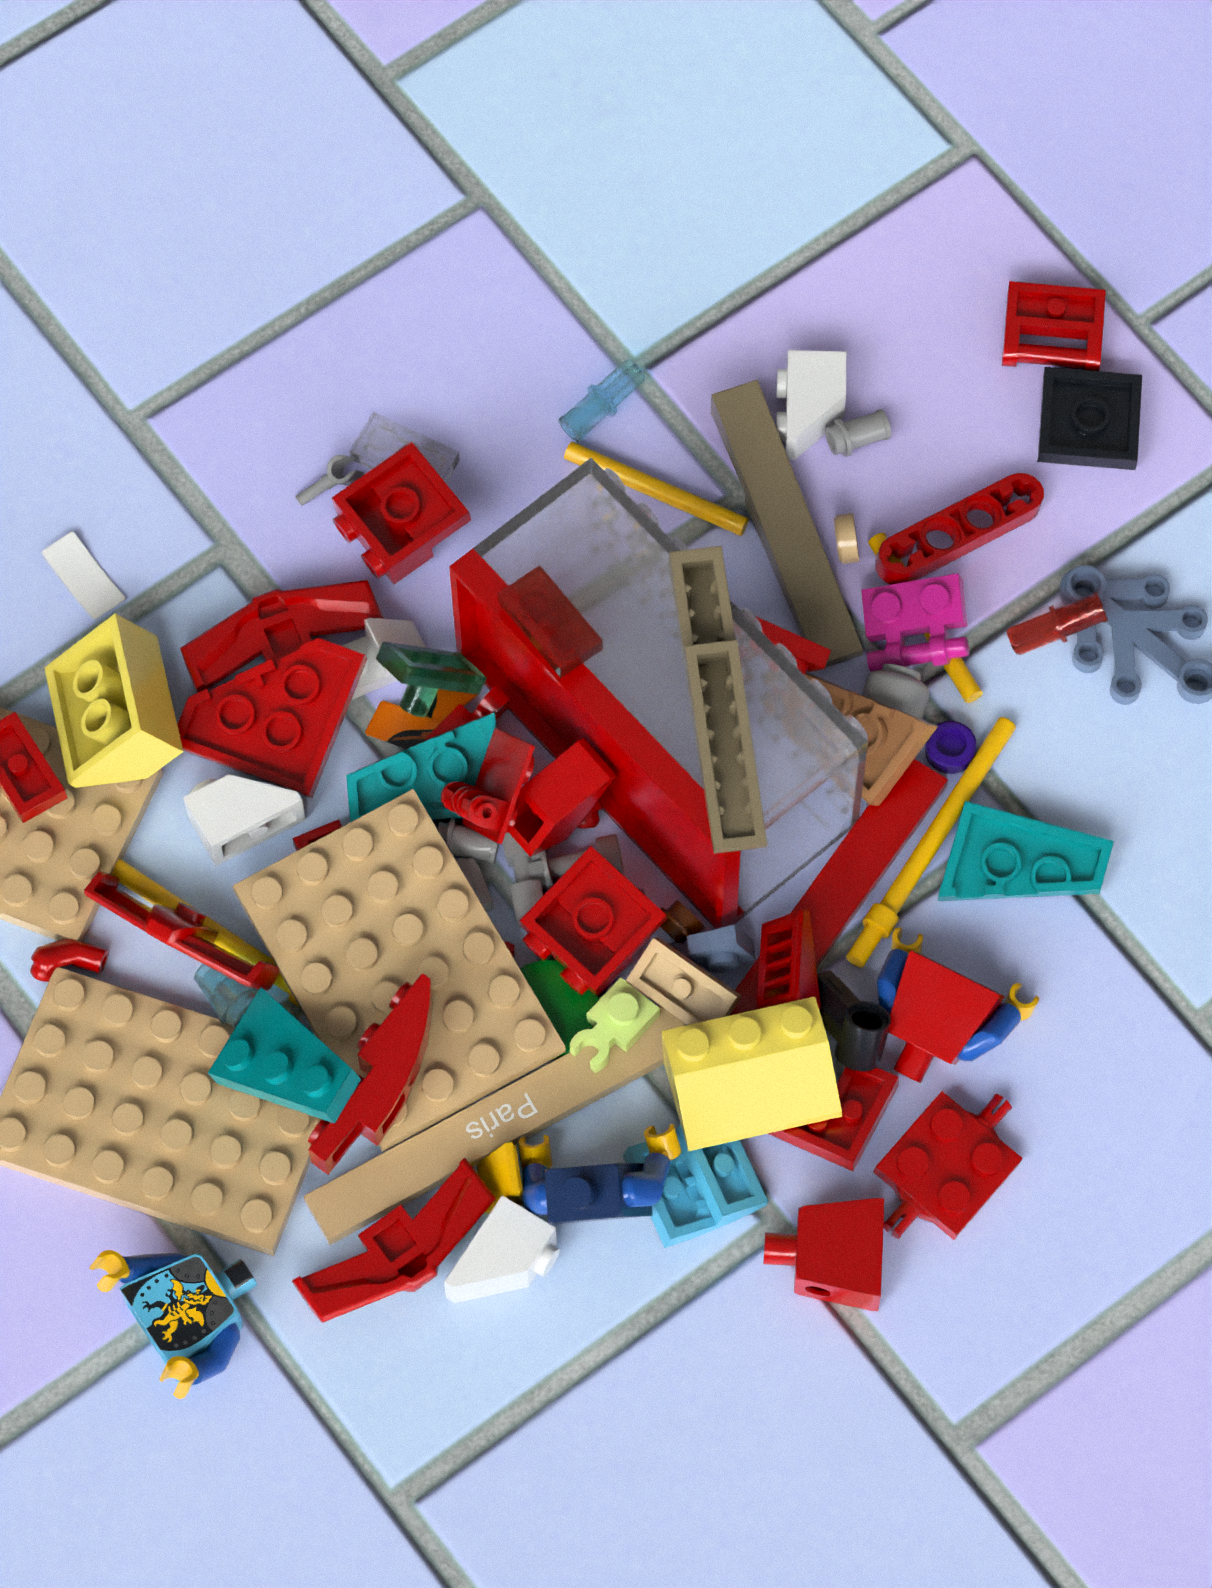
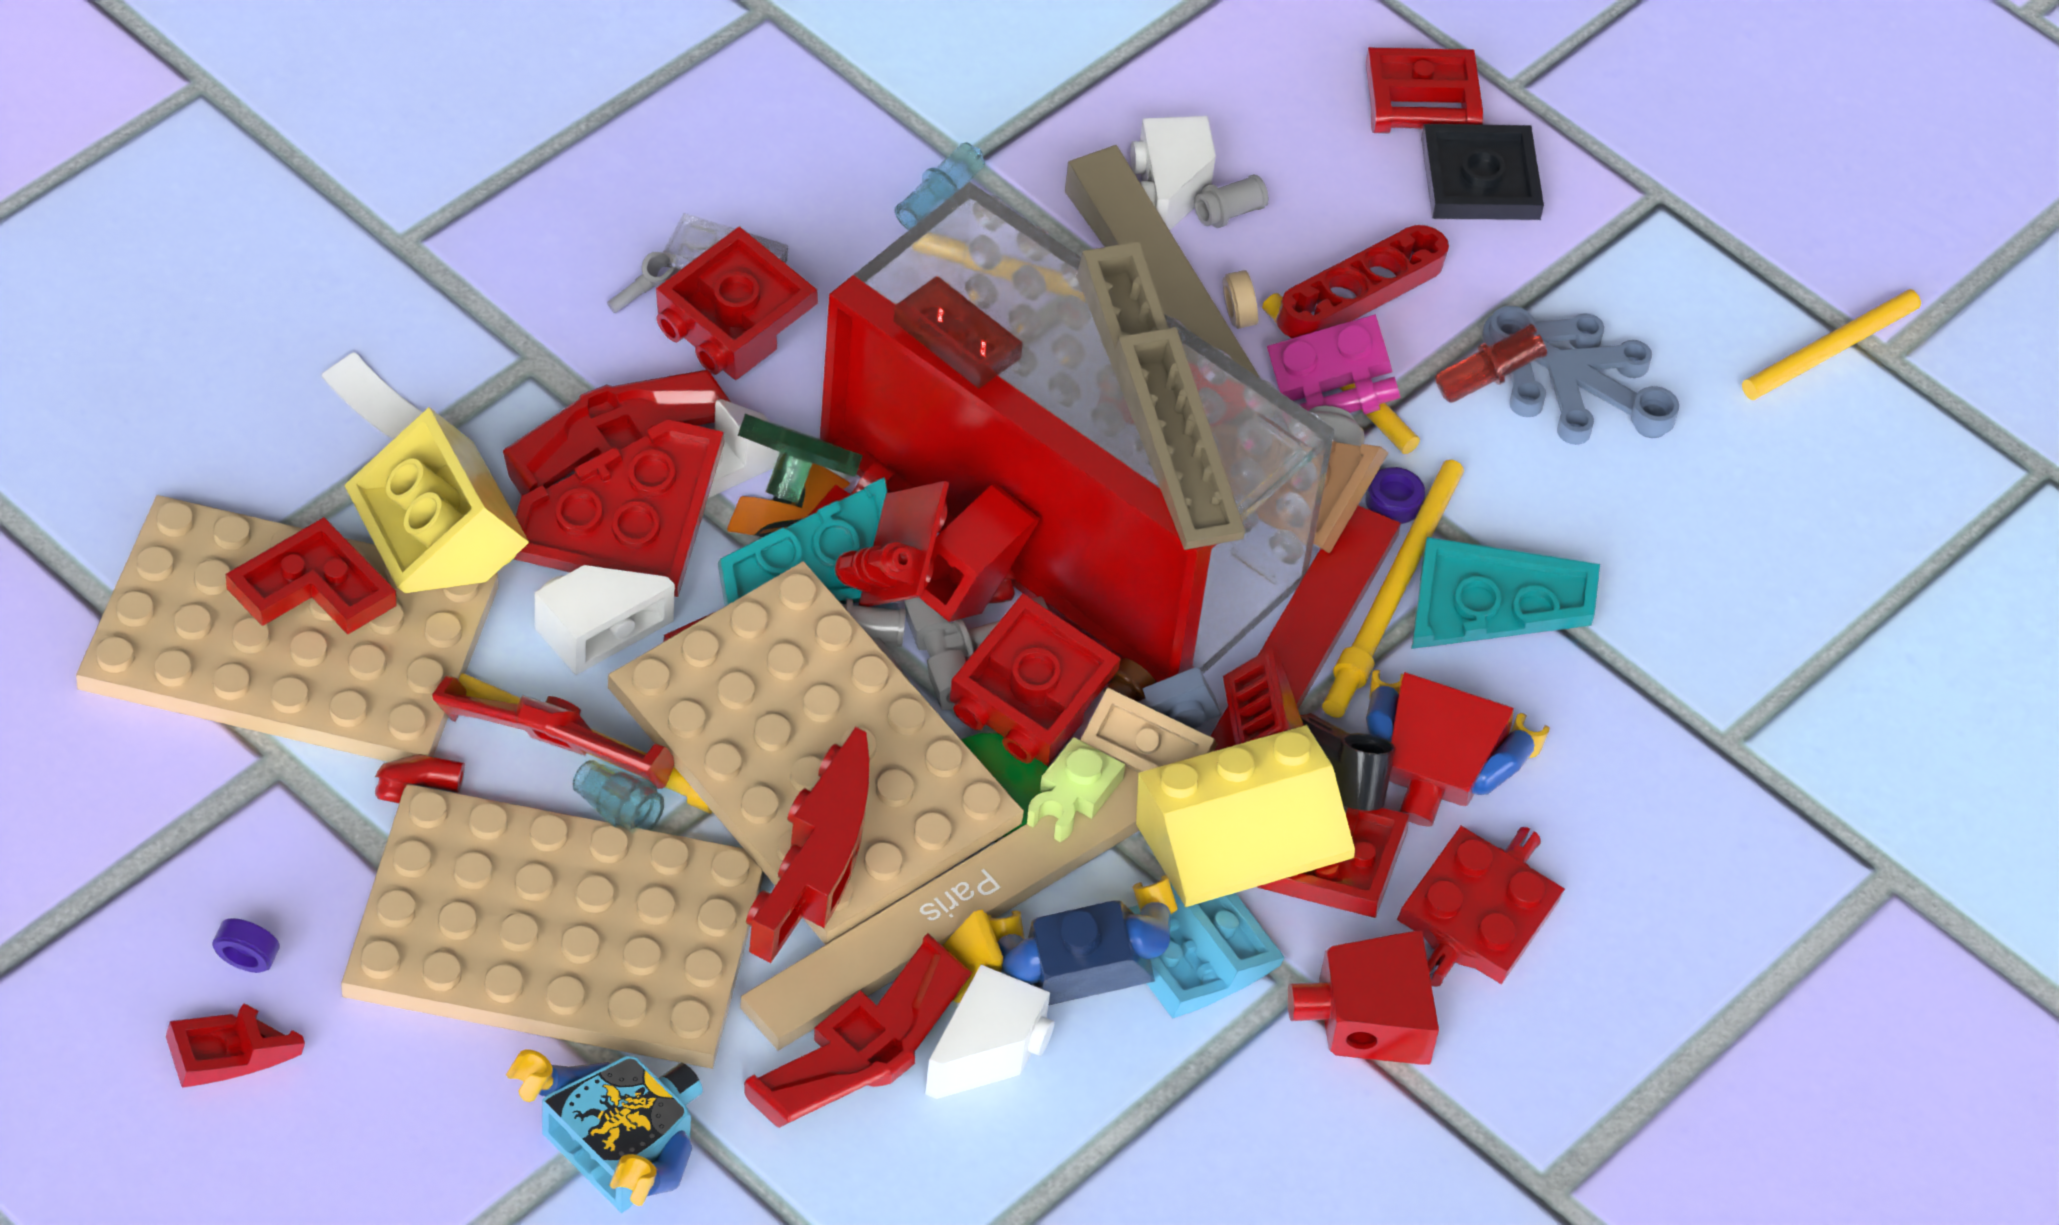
camera: 15 degrees left, 15 degrees down
teal wing [208,987,361,1124] -> none

